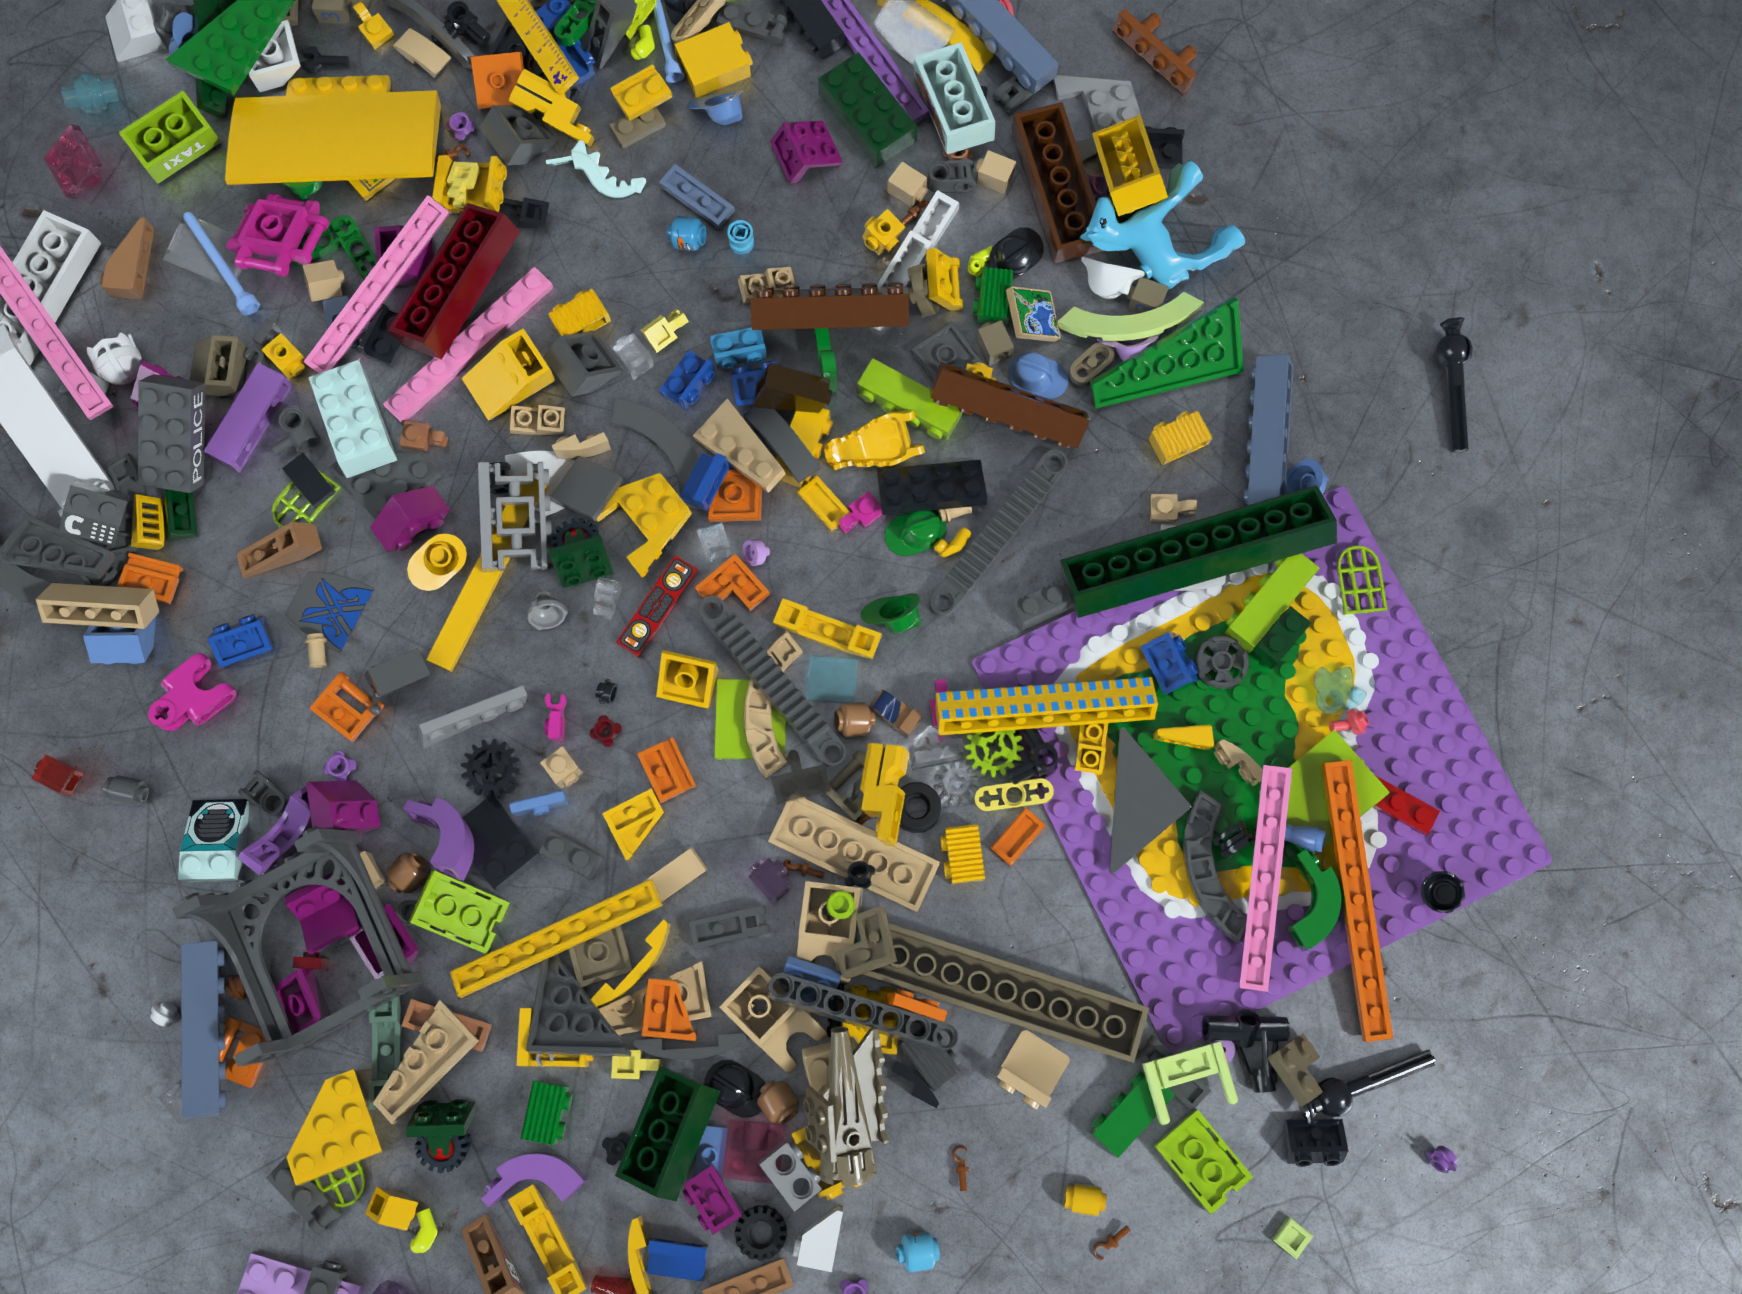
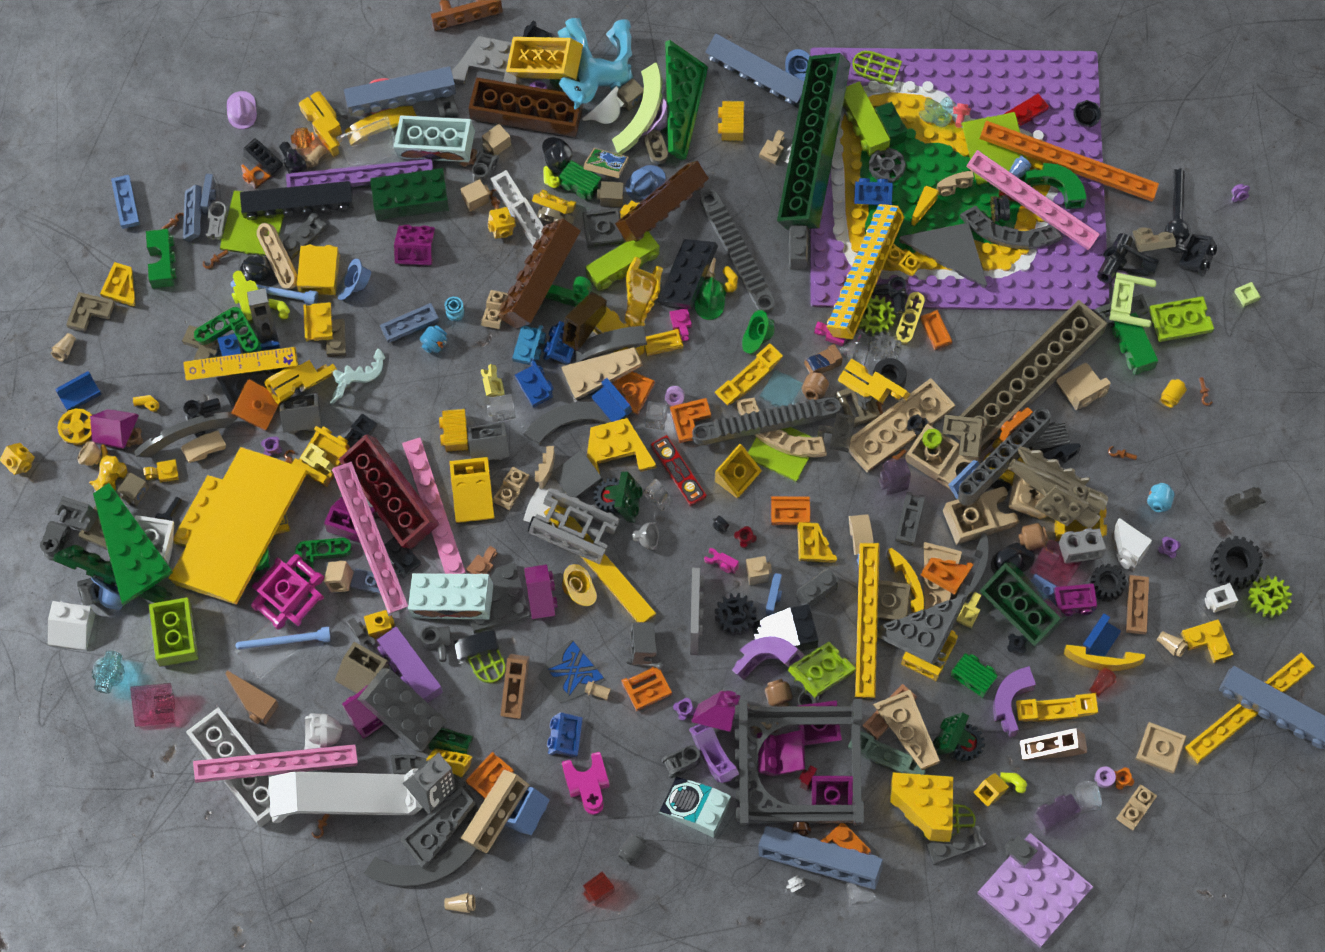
camera: 60 degrees left, 10 degrees down
yellow brick [940,824,985,885] -> none

